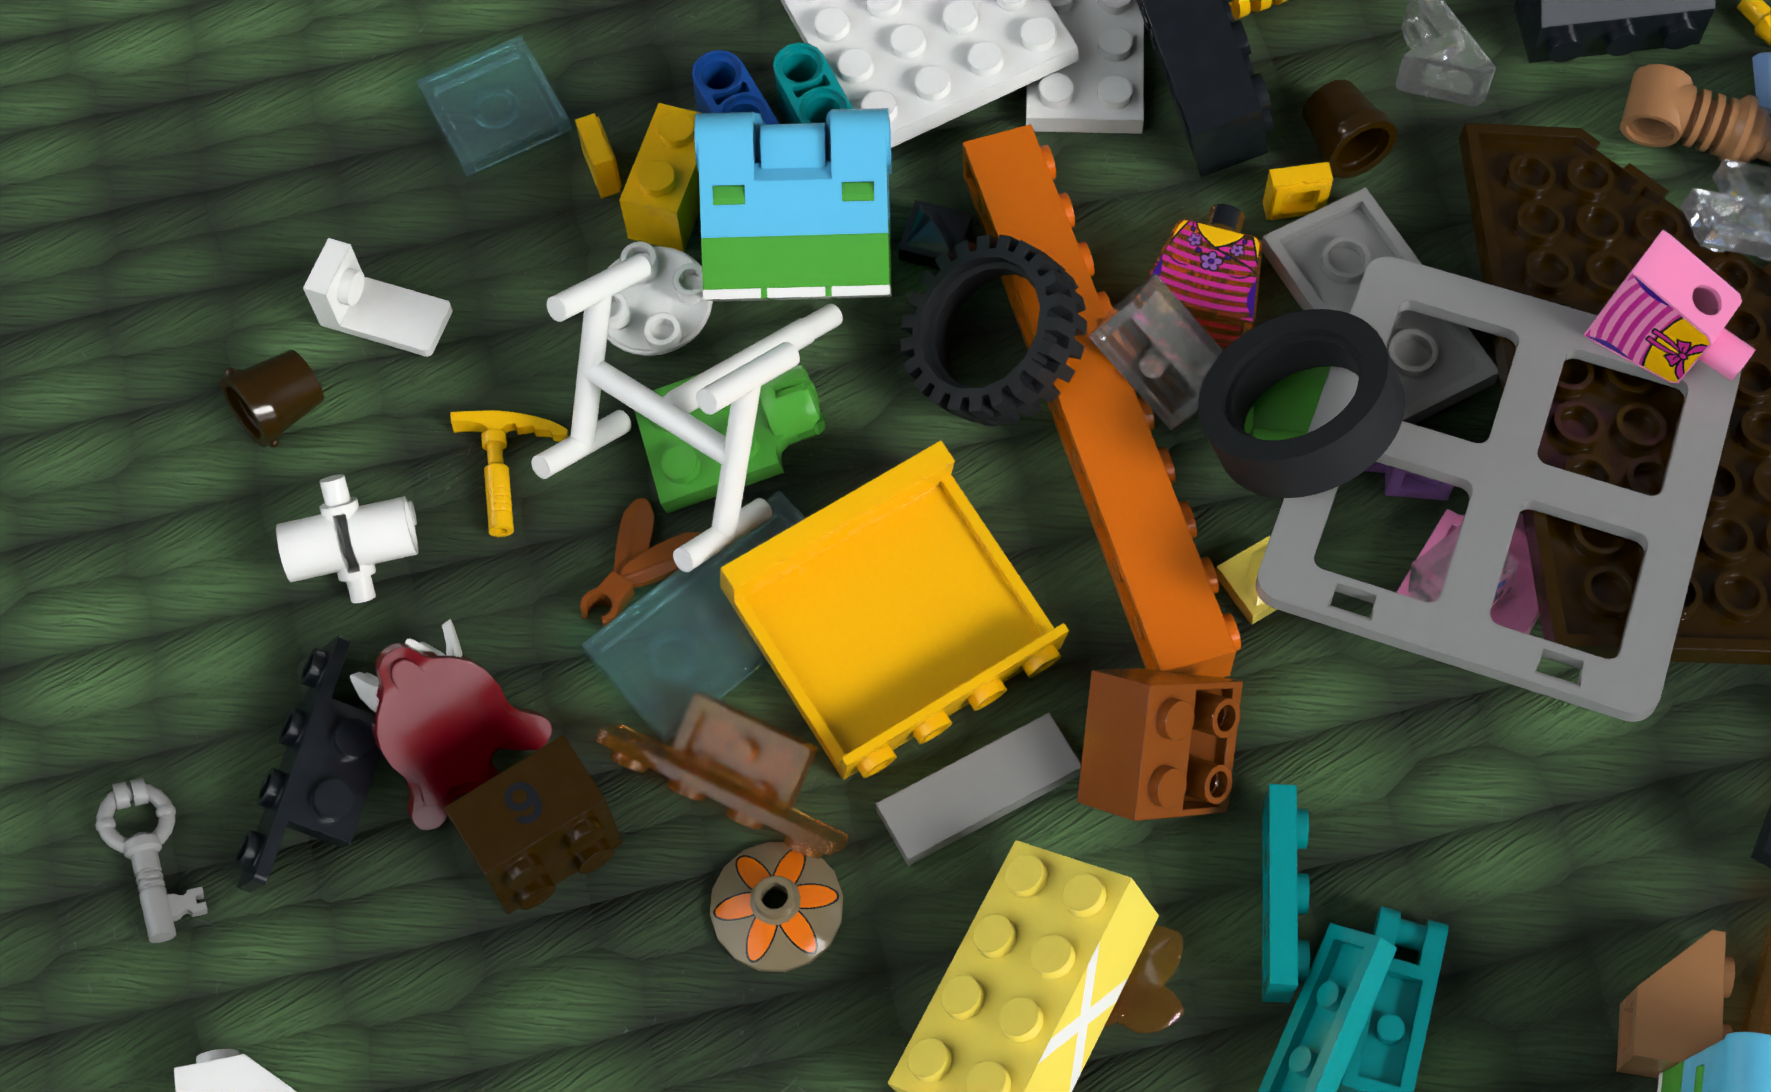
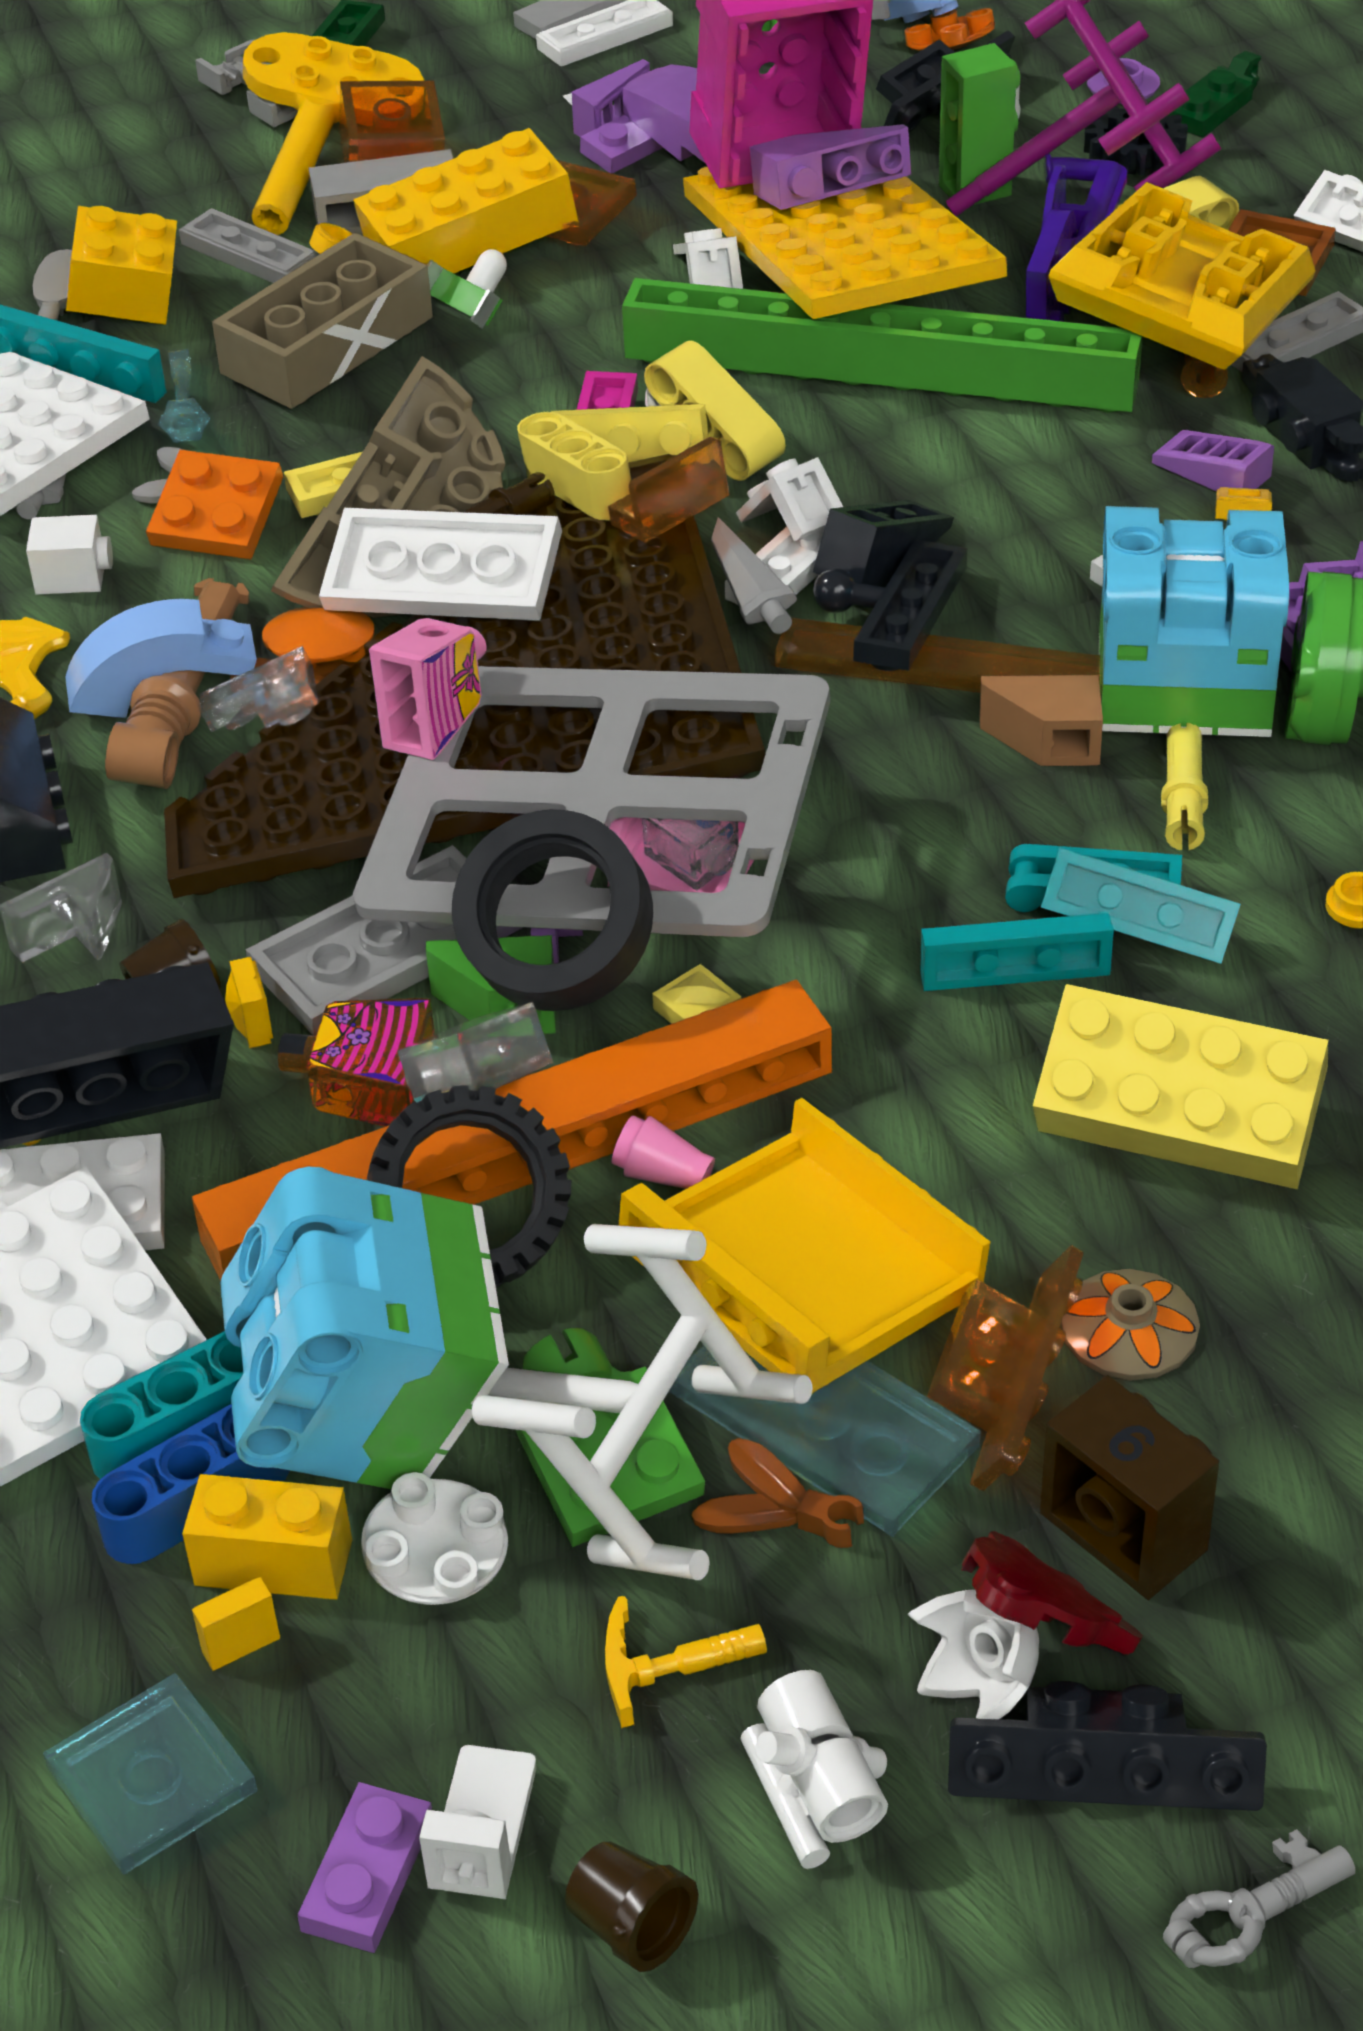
camera: 100 degrees left, 20 degrees down
light grey tile [876,713,1081,866] -> none
dark orange slope [1077,668,1243,821] -> none
none -> medium lavender plate [297,1782,432,1953]
none -> bright pink cone [612,1116,715,1189]

